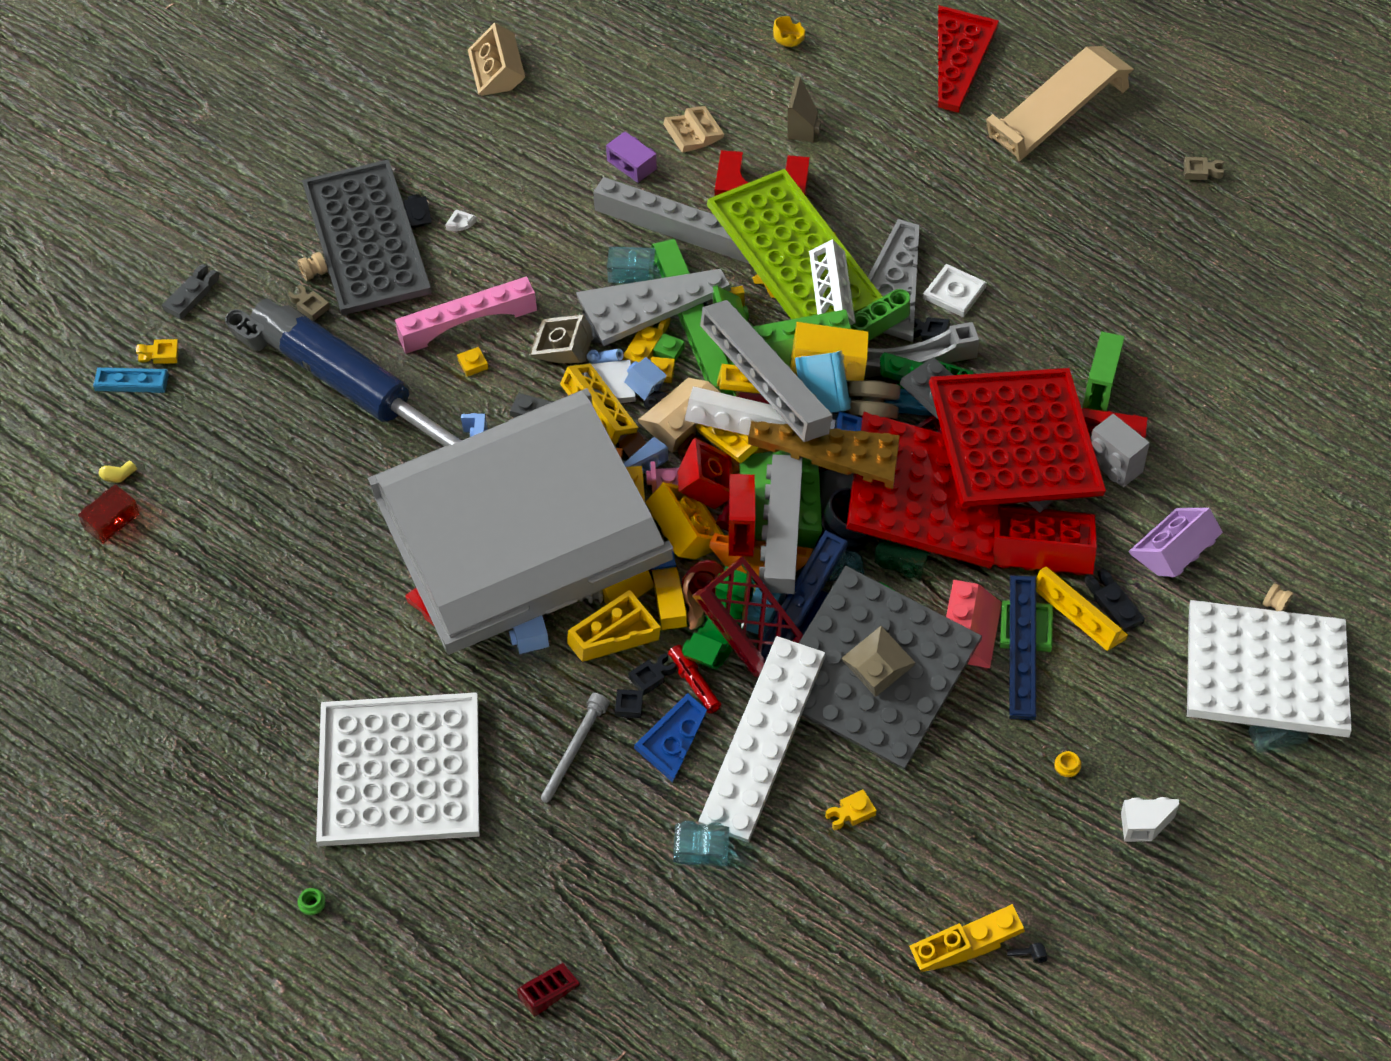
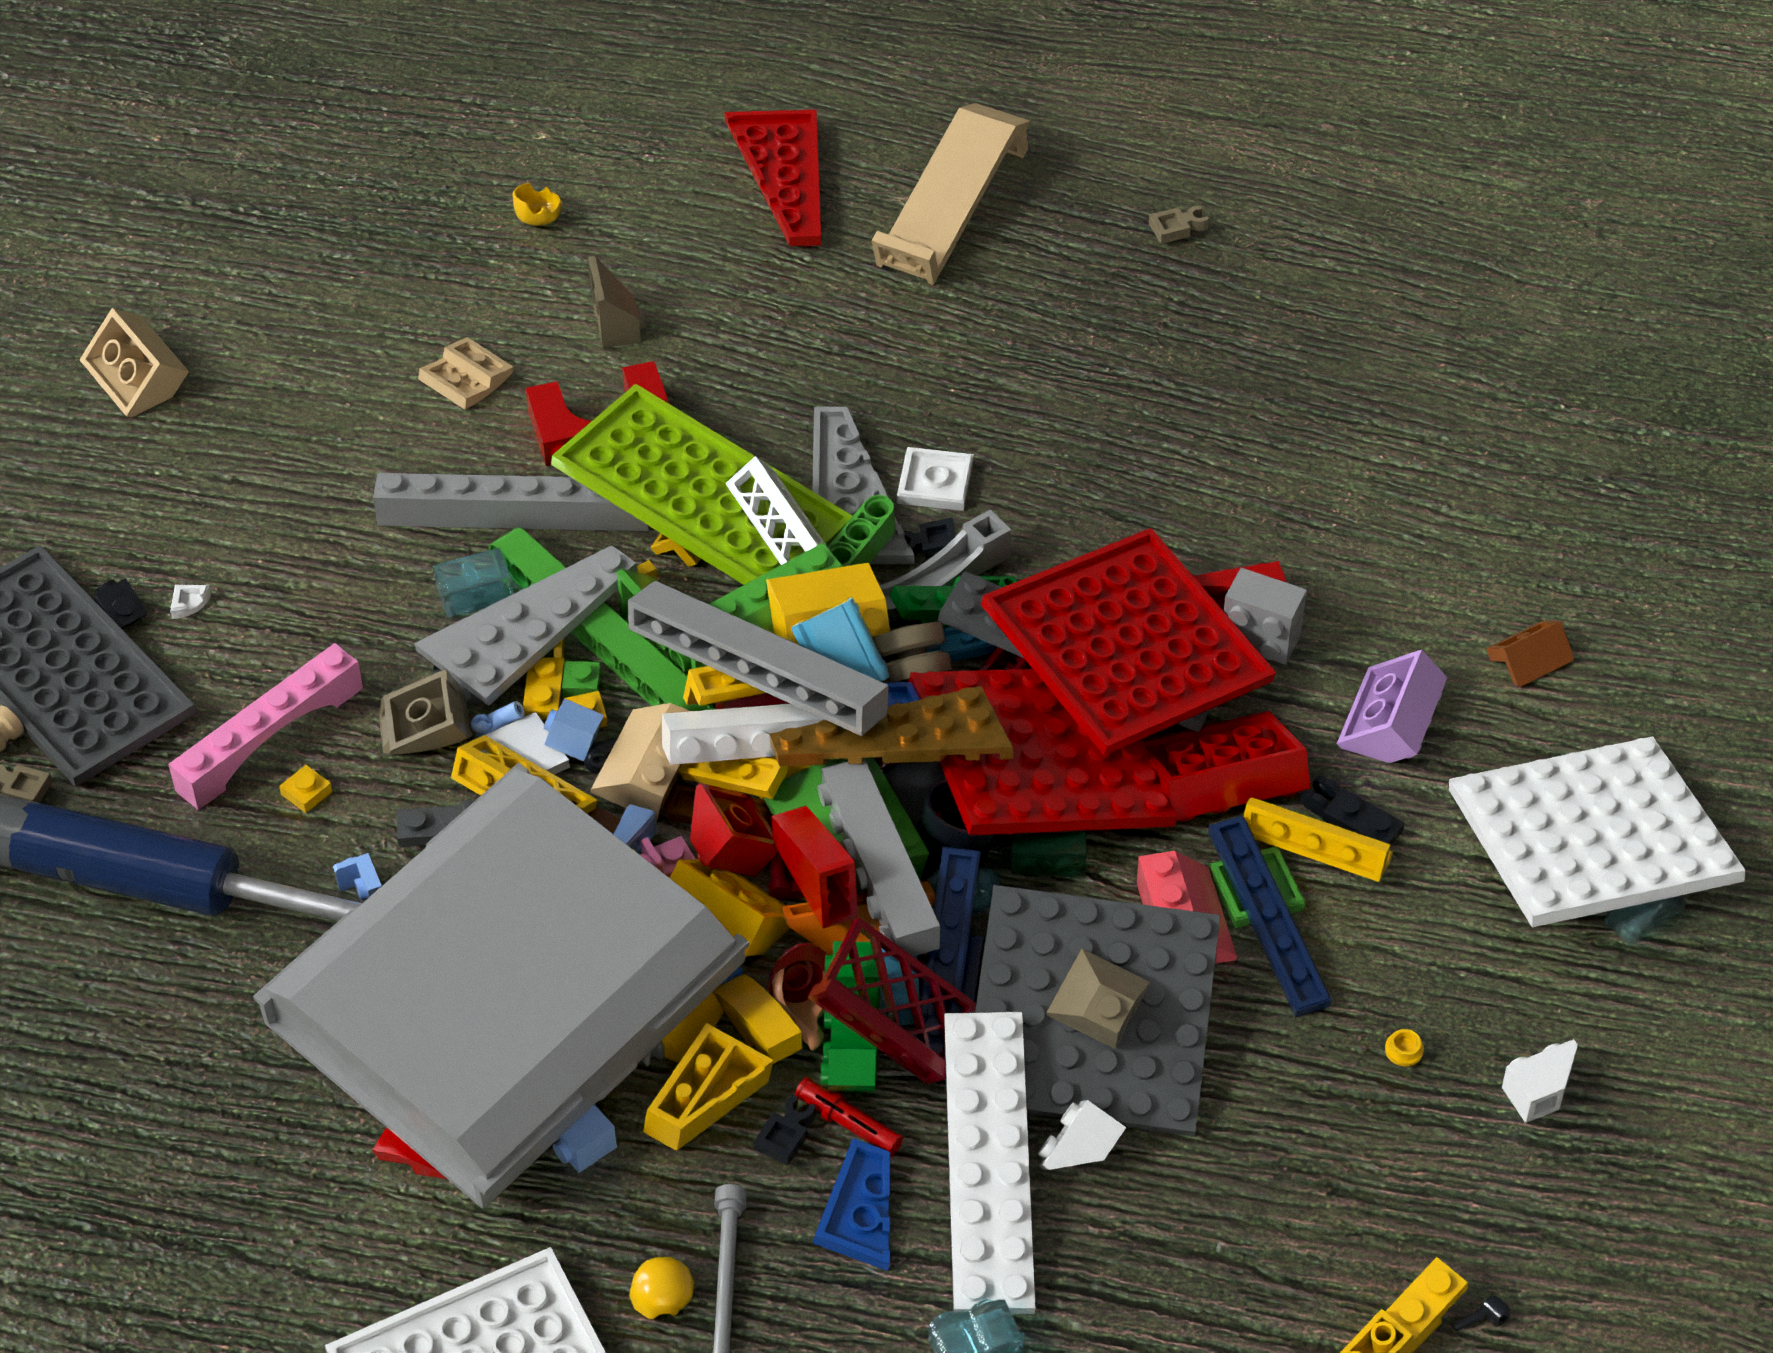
camera: 25 degrees left, 5 degrees down
medium lavender brick [606,132,657,183] -> none
black plate [615,689,643,718] -> none
yellow plate [825,789,876,830] -> none
bright green slope [1082,331,1125,412] -> none
tan wheel [1263,583,1294,611] -> none
none -> yellow hair [629,1257,695,1319]
none -> white slope [1037,1100,1126,1170]
none -> dark orange panel [1486,621,1574,687]

